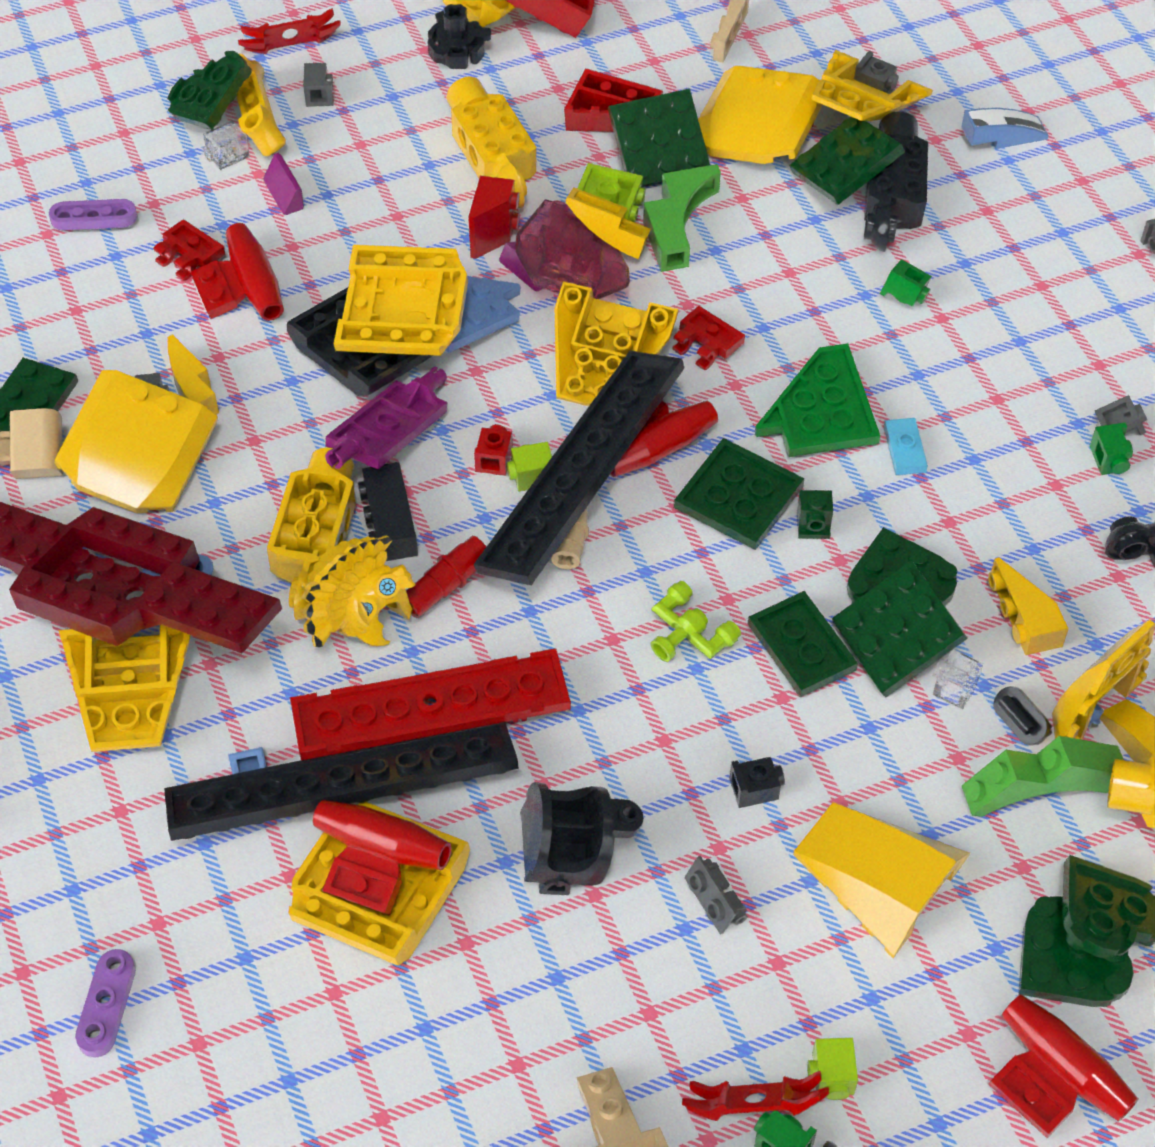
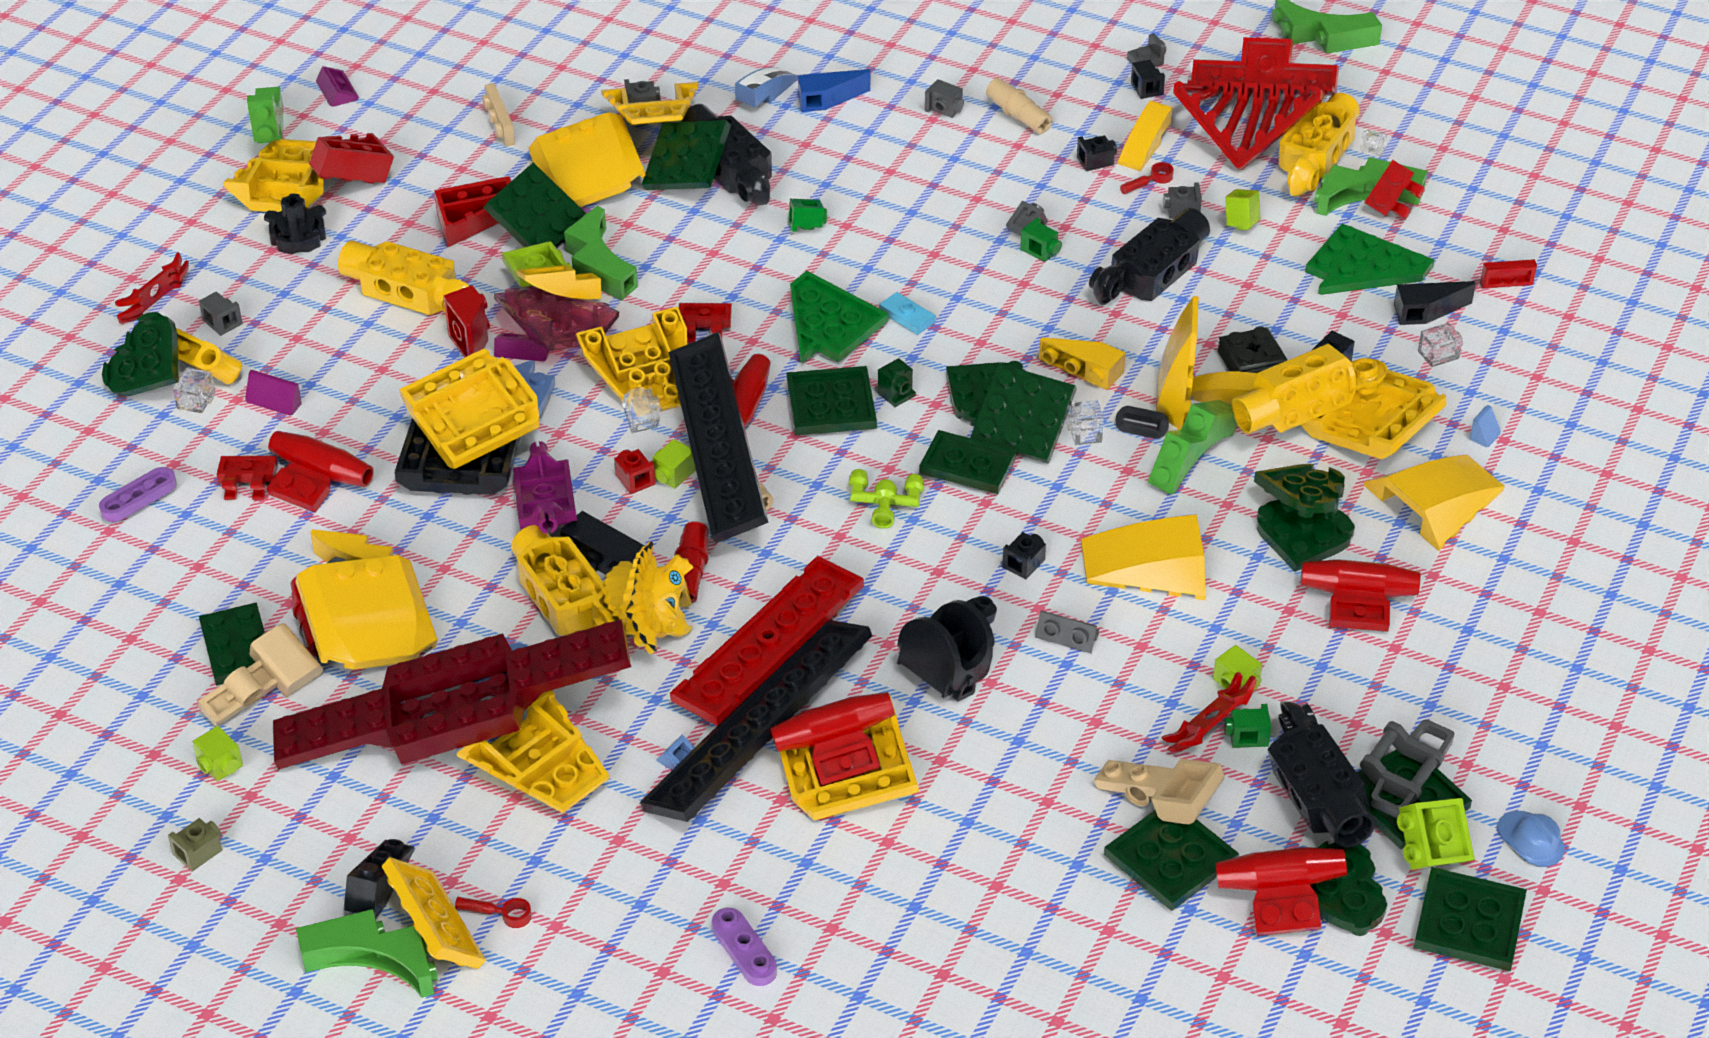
camera: 40 degrees left, 10 degrees down
none -> clear brick [622,387,661,434]
none -> blue slope [798,69,871,112]

